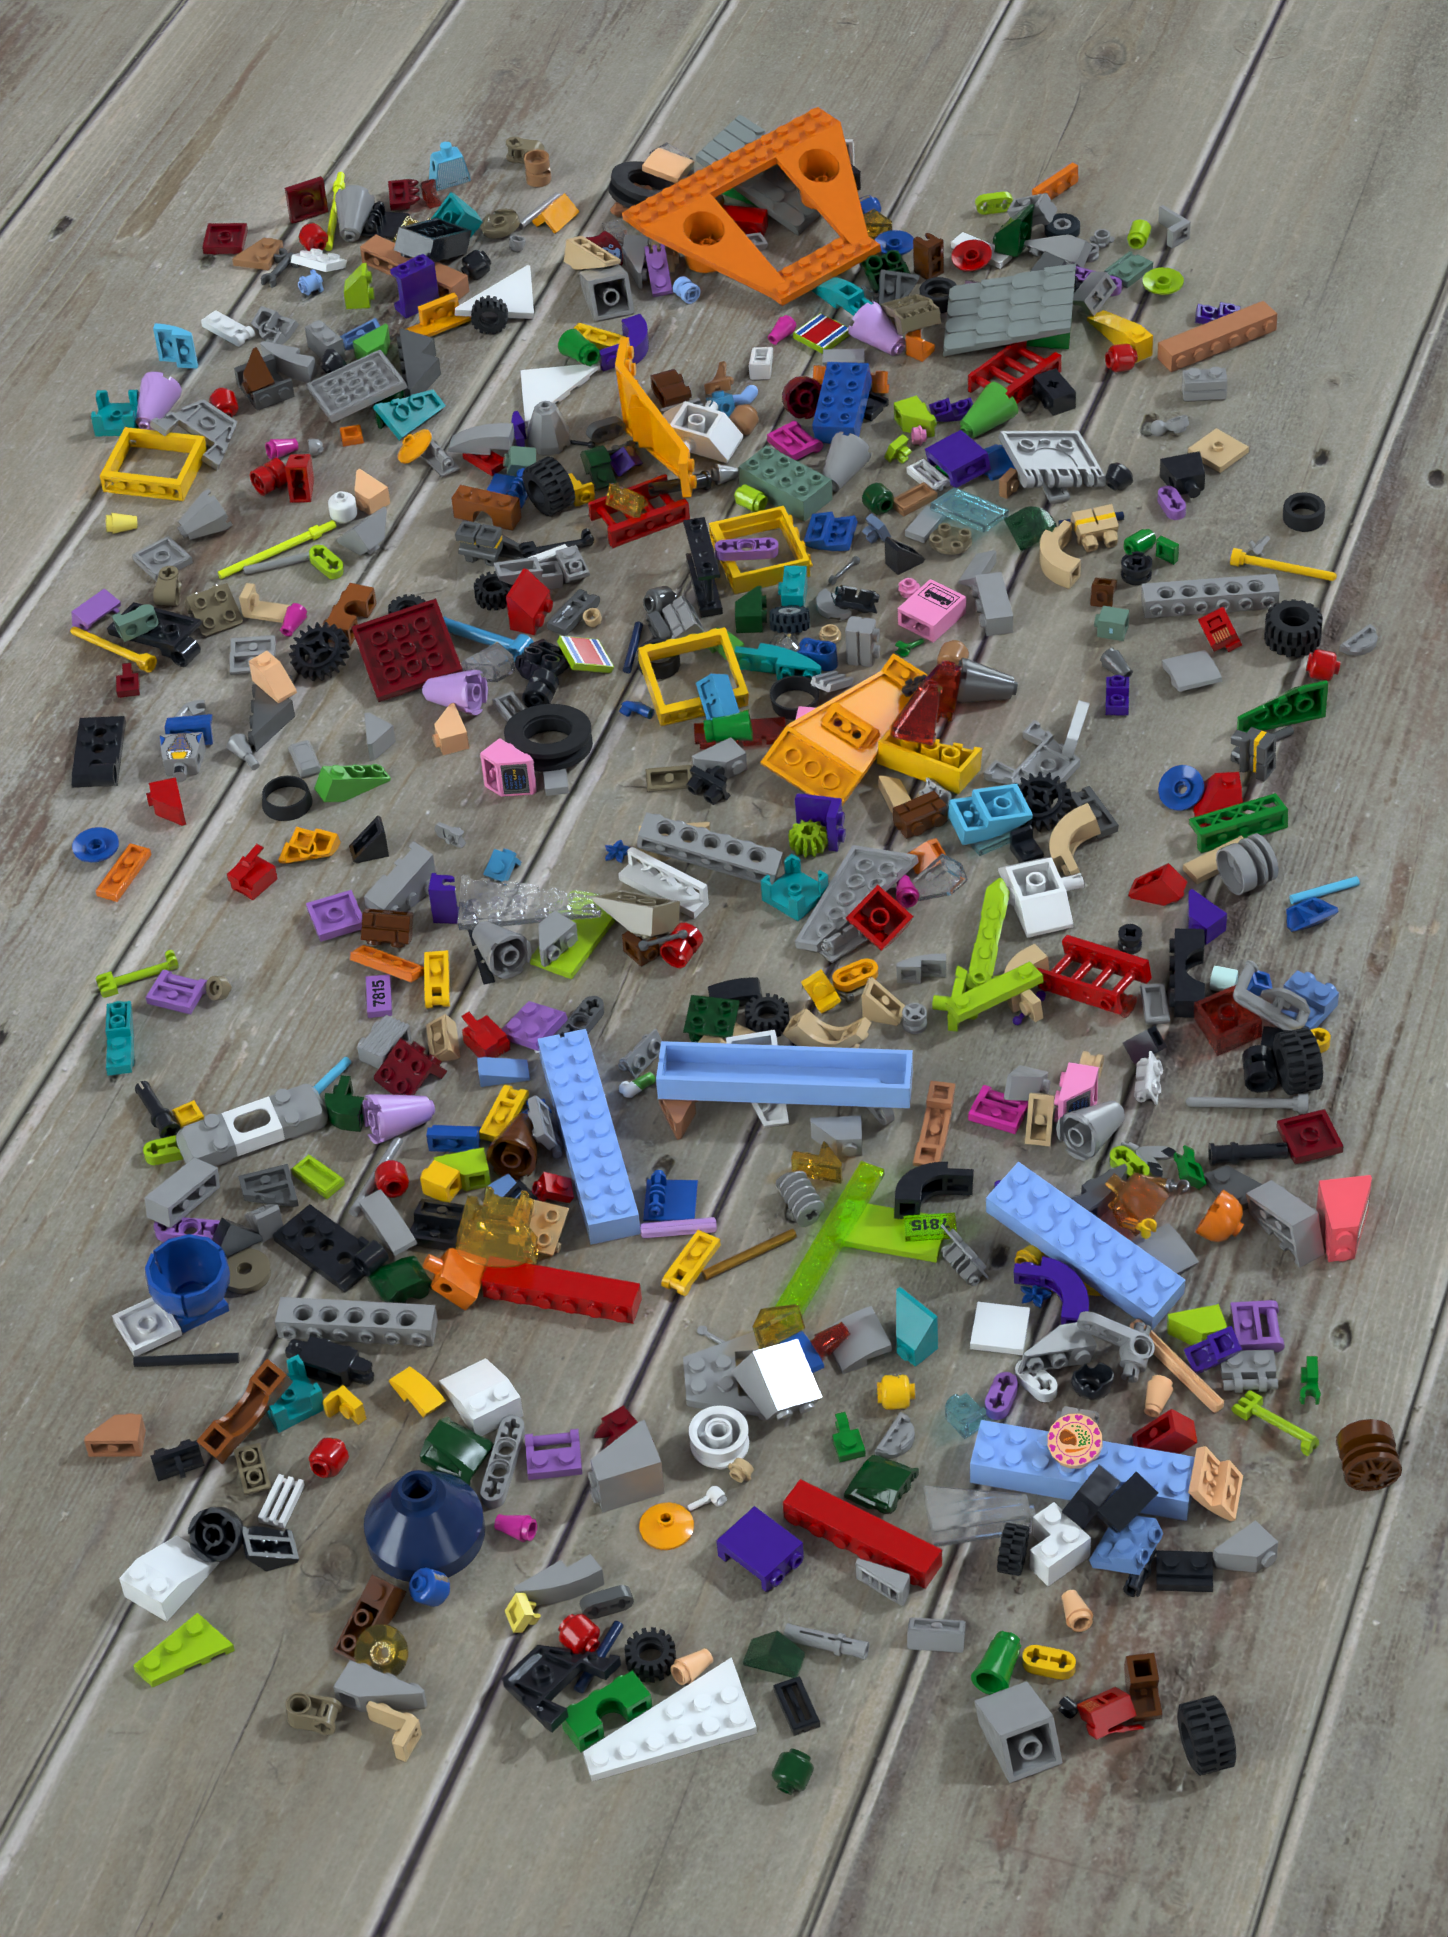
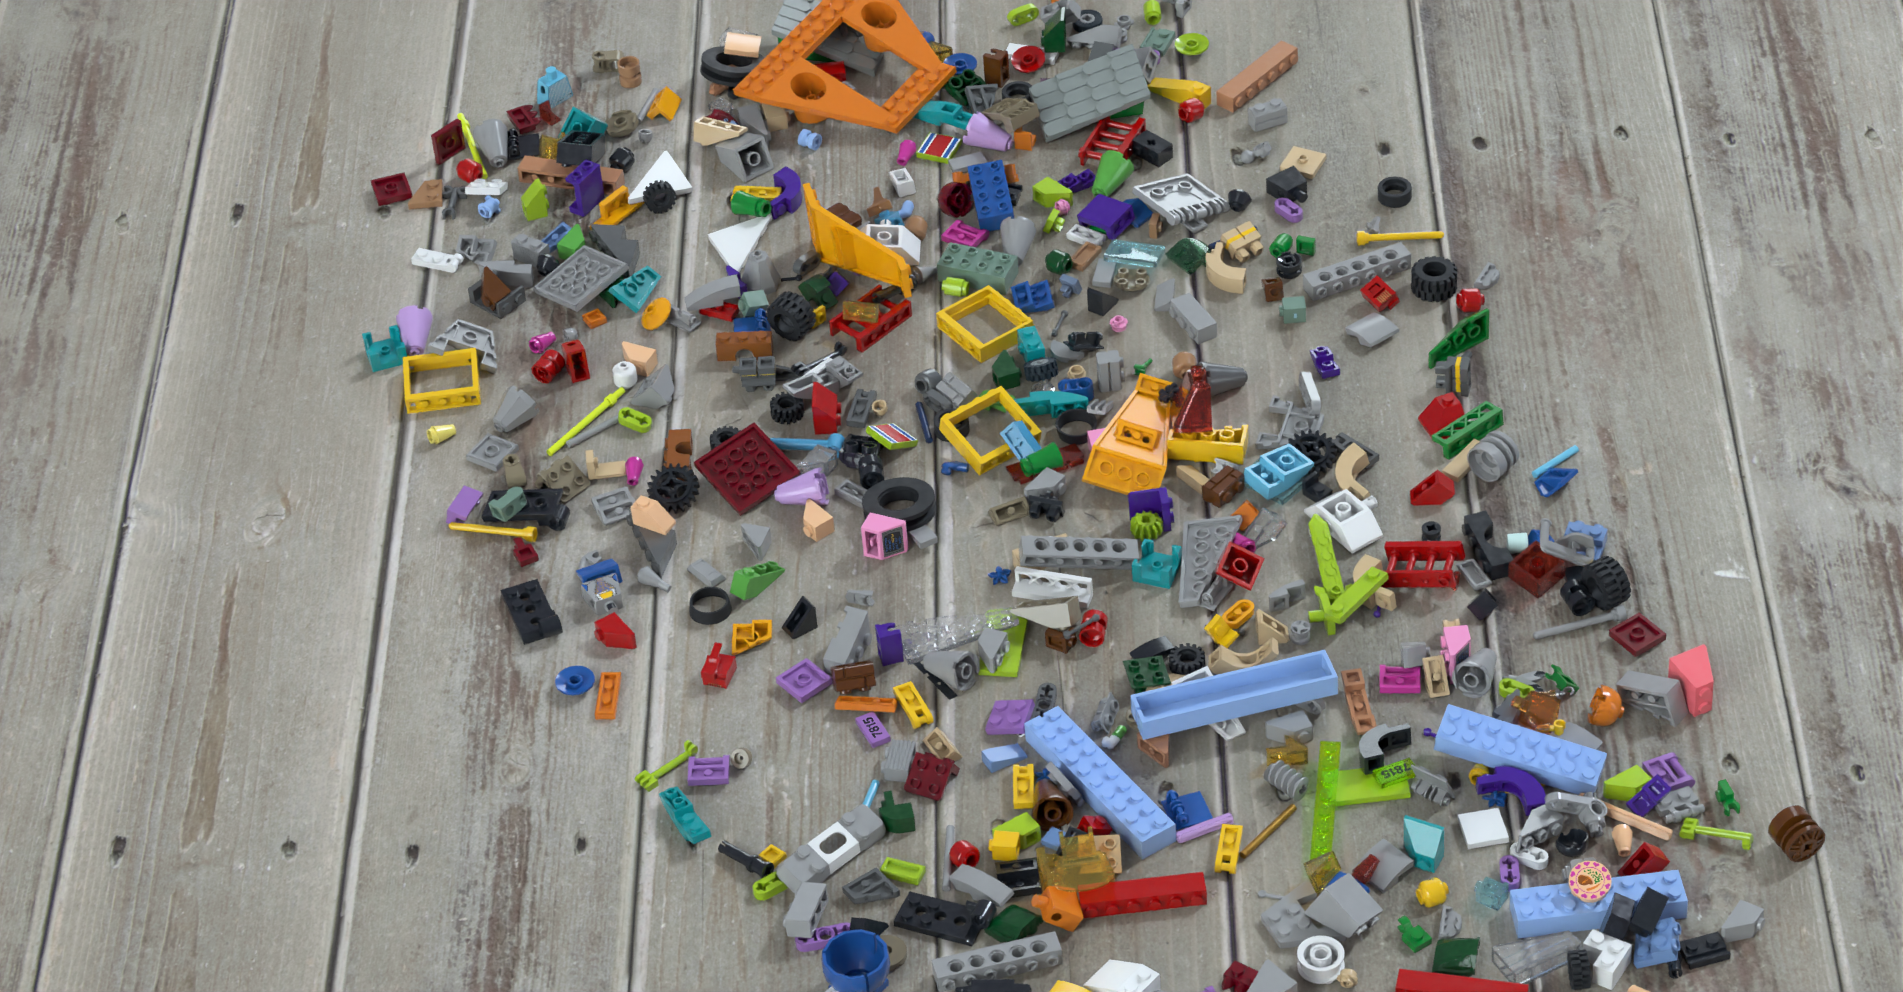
camera: 20 degrees left, 5 degrees down
medium azure slope [153,323,198,369] -> none
red head [209,388,239,418] -> none
light grey slope [244,1204,283,1243] -> none
lavender cone [362,1094,435,1144] -> none
blue panel [426,1125,481,1152] -> none
red piece [461,1011,511,1058] -> none
dark azure bracket [483,848,522,884] -> none
medium lavender hinge [644,243,673,297] -> none
black fence [683,517,723,618] -> none
medium lavender beam [715,537,778,561] -> none
bright pink brick [898,579,966,643] -> none
dark grey cone [1100,648,1133,677] -> none
white hinge [1134,1051,1163,1105] -> none
blue dish [1158,765,1204,811] -> none
dark purple slope [1188,889,1227,945] -> none
light nougat slope [1188,1446,1243,1521] -> none
dark purple slope [1195,302,1240,324] -> none
dark grey wing [1204,1165,1263,1211] -> none
black pin [1208,1142,1288,1166] -> none

